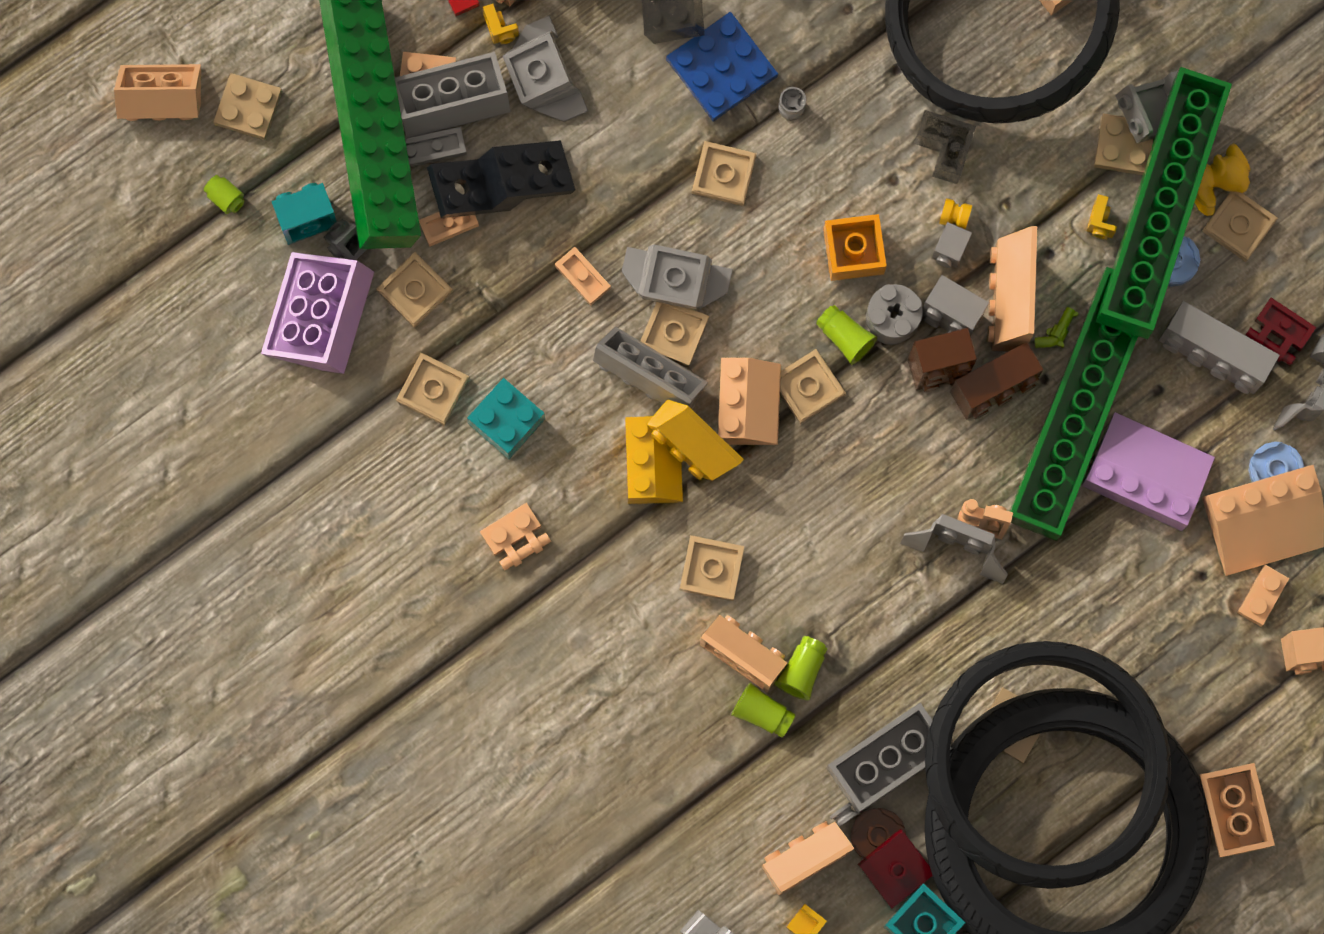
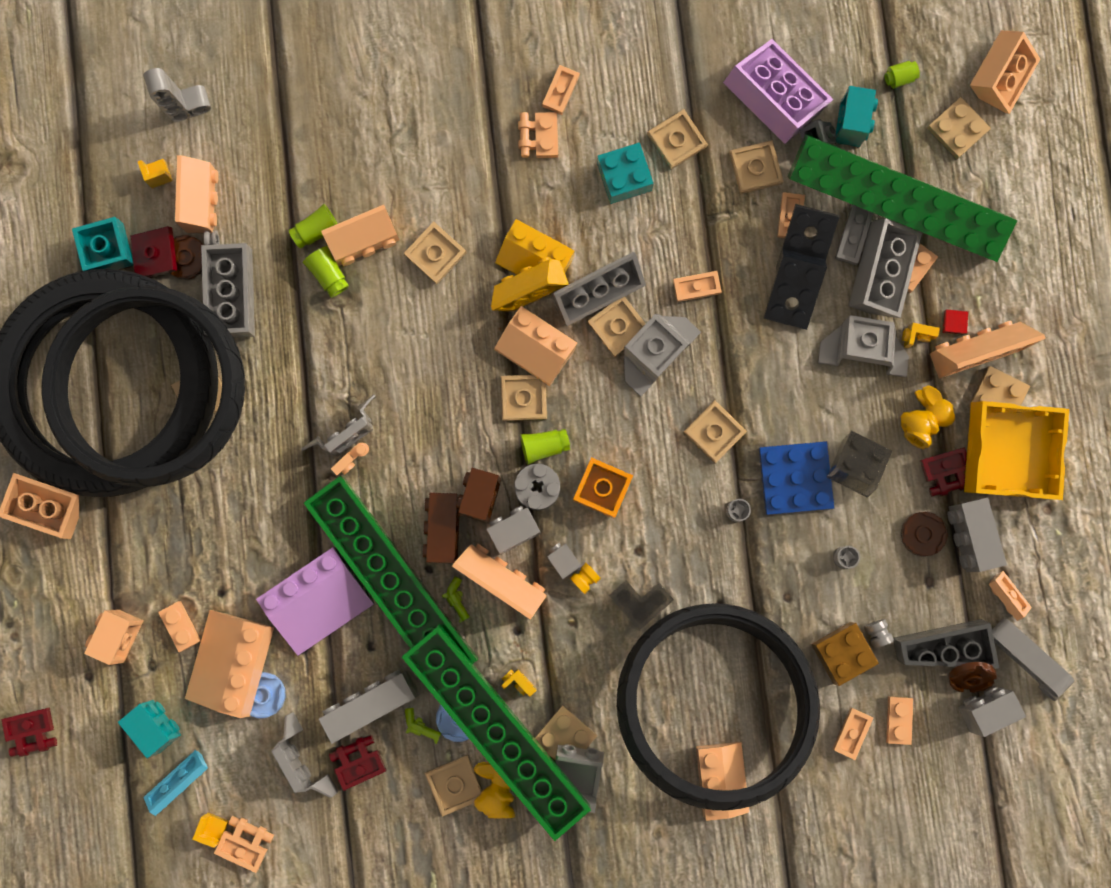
camera: 125 degrees right, 5 degrees up
none -> lime piece [405,708,441,744]
none -> light nougat plate [542,65,580,115]

